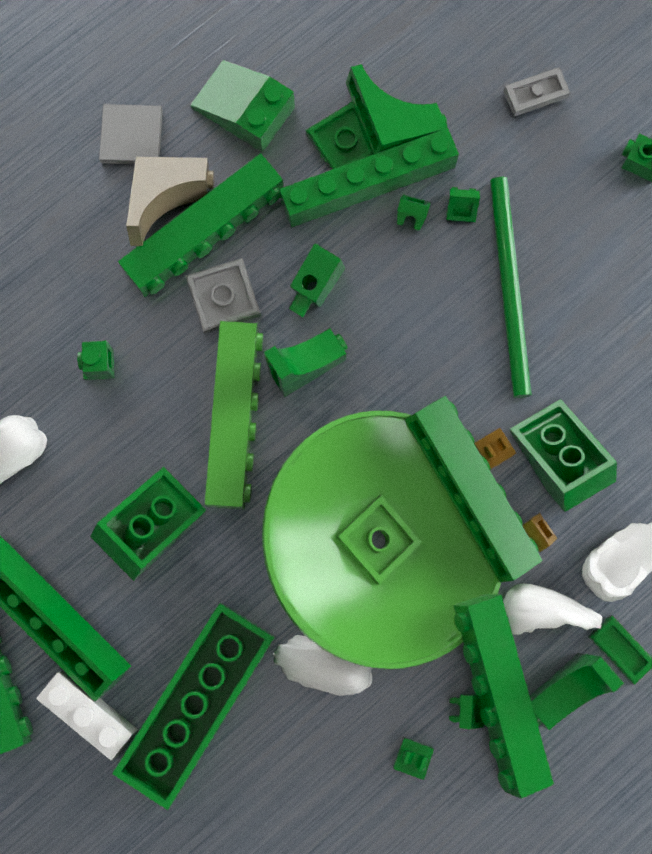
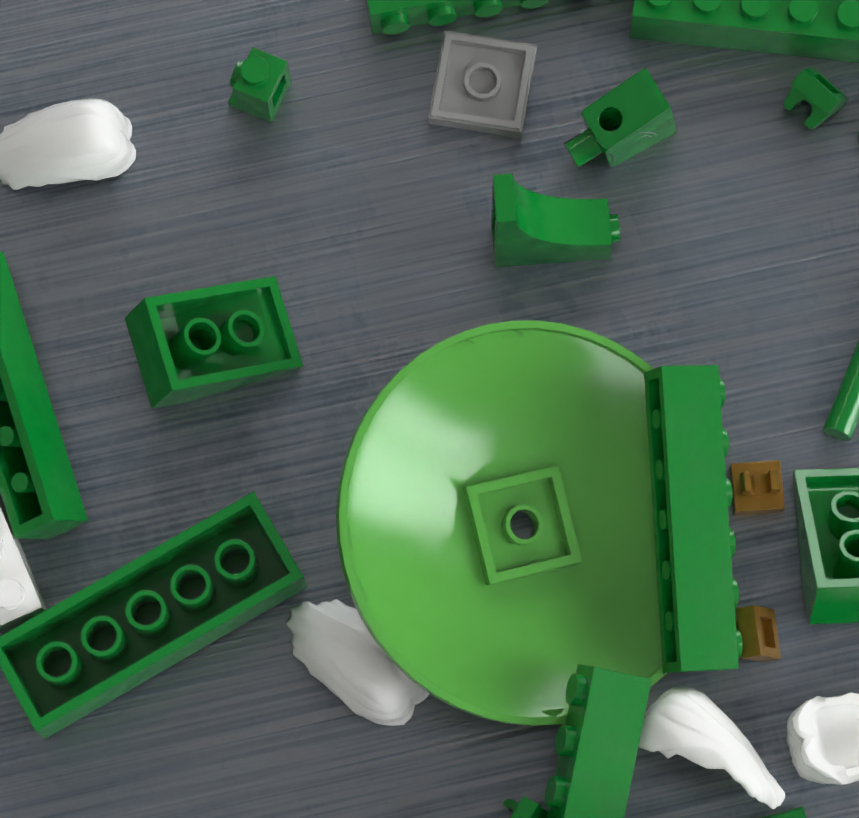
camera: 30 degrees right, 5 degrees down
bright green brick [205,321,263,510] -> none

